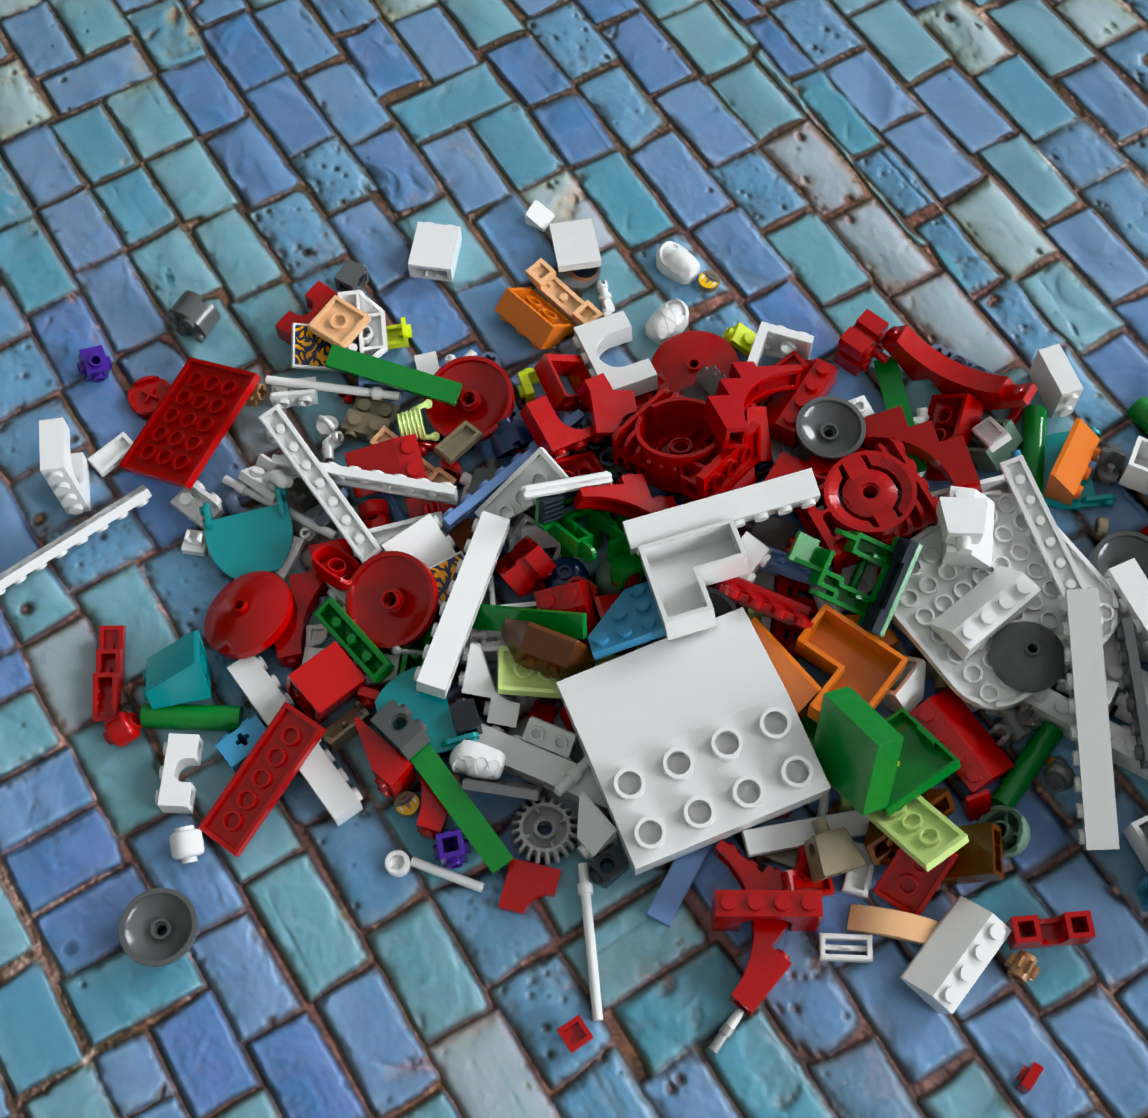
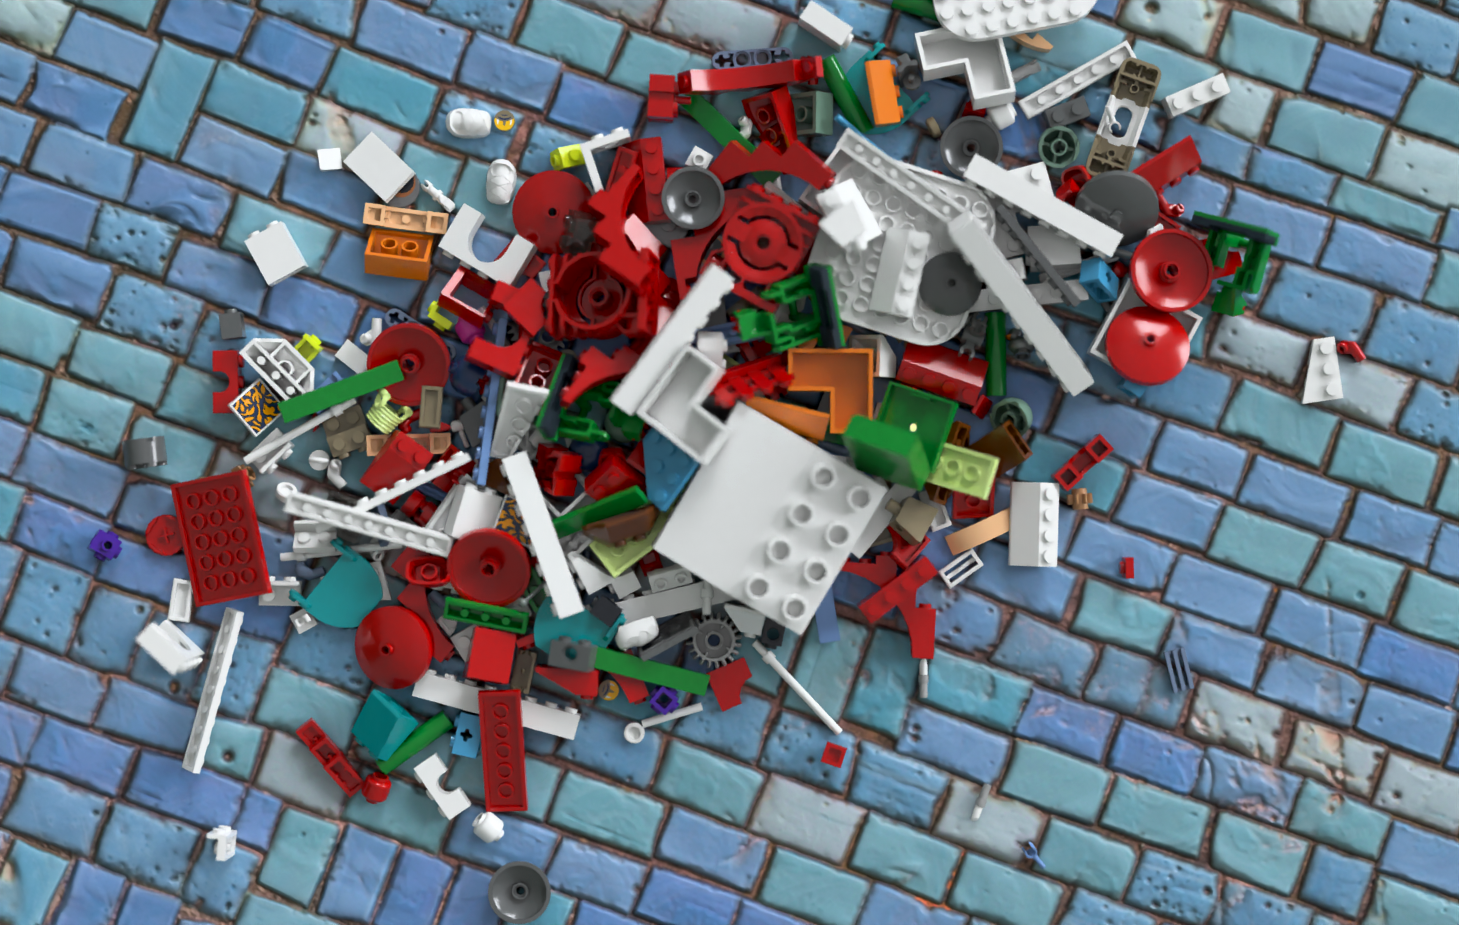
camera: 45 degrees left, 25 degrees up
white arm [262,469,293,489] -> none
light nougat tile [307,295,371,348] -> none
white axle [521,471,612,500] -> none
white tile [971,416,1012,453] -> none

